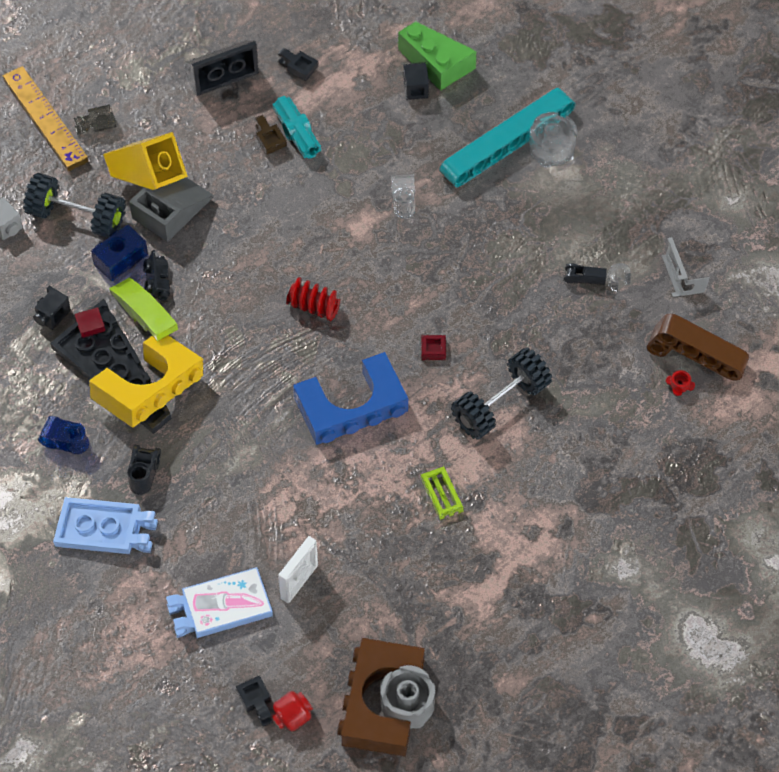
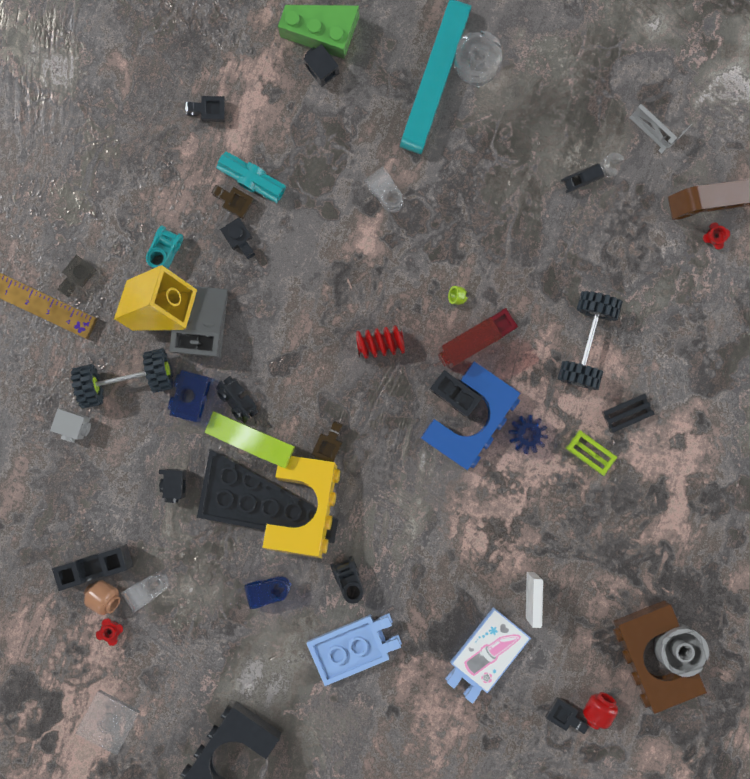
camera: 30 degrees left, 30 degrees up
dark red tile [74,307,105,338] -> none
black slope [184,40,259,96] -> none
none -> teal piece [146,225,184,269]
none -> black plate [220,217,255,260]
none -> dark brown plate [311,421,343,462]
none -> black brick [429,370,482,417]
none -> clear red brick [438,317,503,369]
none -> lime hinge [448,286,468,305]
none -> clear blue gear [508,415,548,454]
none -> black tile [602,393,655,433]

